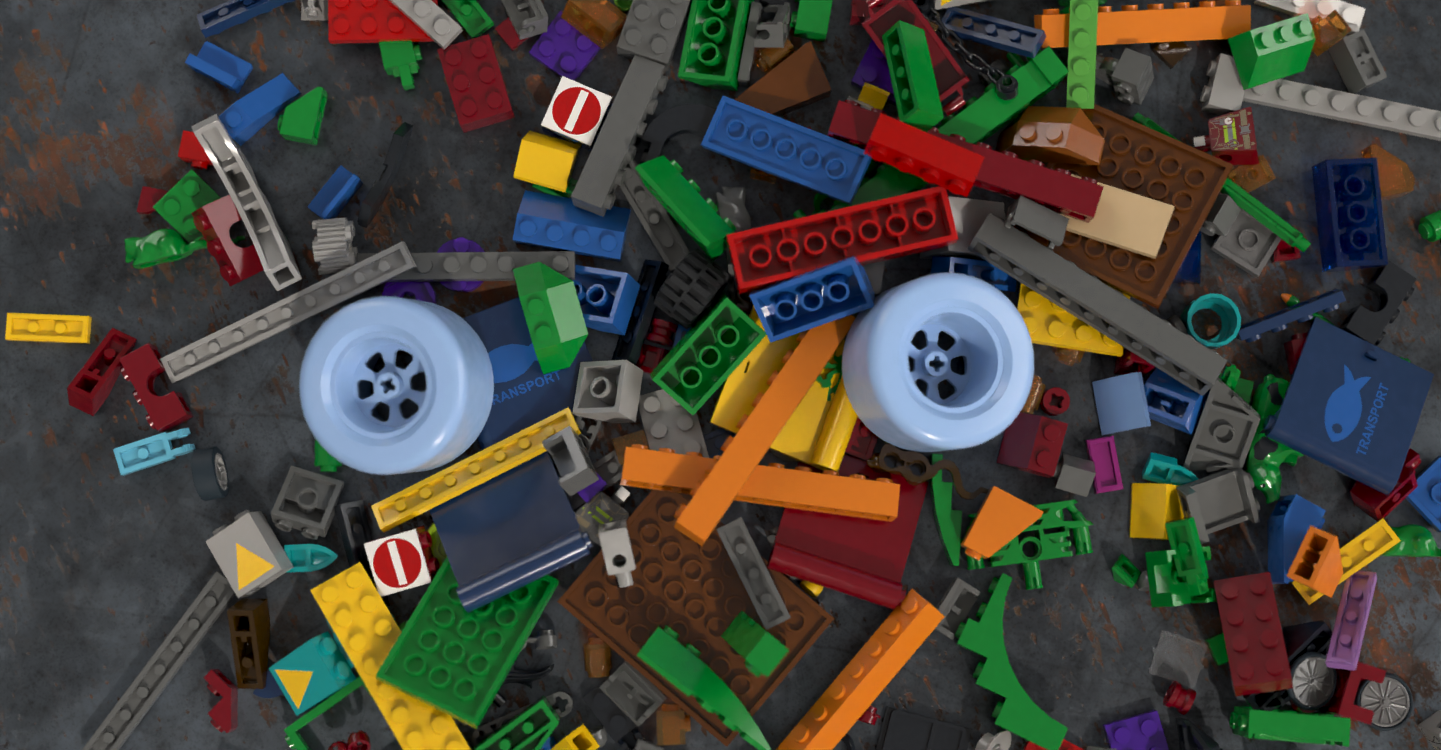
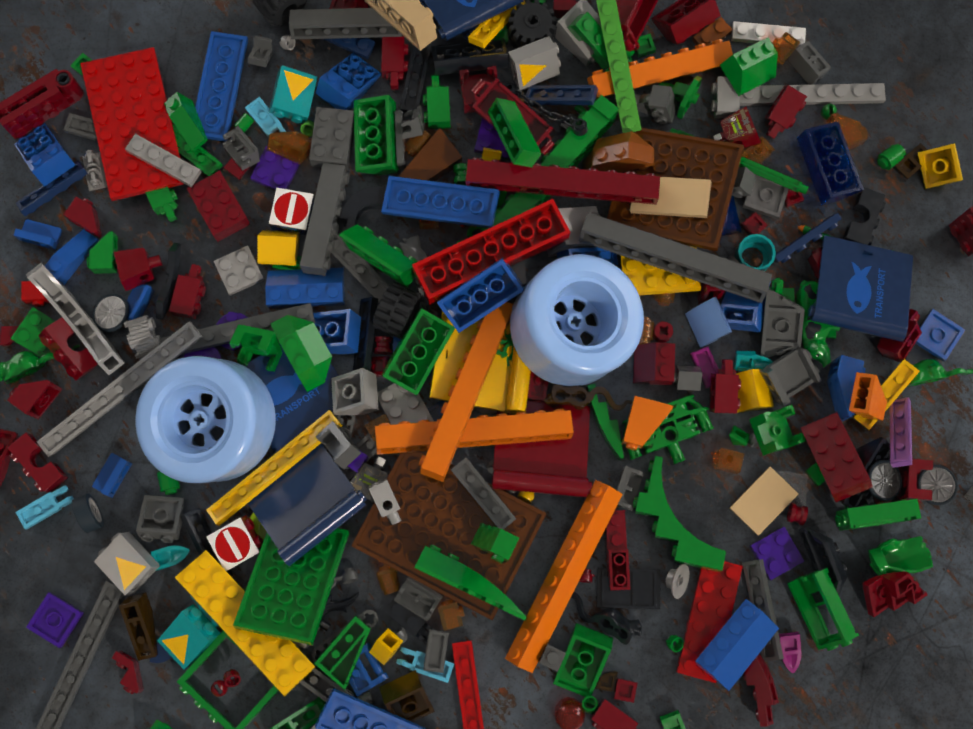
camera: 10 degrees left, 5 degrees down
red brick [864,113,985,197] -> none
dark grey hinge [1004,195,1069,250] -> none
green hinge [1165,517,1209,596] -> none
none -> dark red slope [7,380,62,420]
none -> dark purple plate [26,592,84,648]
none -> dark red slope [63,196,102,239]
none -> blue panel [92,453,132,498]
none -> light grey wheel [93,294,129,332]
none -> dark red torso [114,248,163,291]
none -> dark red hinge [169,264,206,320]
none -> light grey plate [214,246,264,296]
none -> green panel [230,324,282,372]
none -> green wheel [453,163,467,185]
none -> dark red slope [604,510,630,590]
none -> green piece [659,76,702,119]
none -> dark red hinge [709,359,741,413]
none -> clear orange brick [712,448,744,474]
none -> tan tile [729,467,798,536]
none -> dark red tile [741,212,768,235]
none -> dark red hinge [765,85,807,139]
none -> green hinge [821,104,837,120]

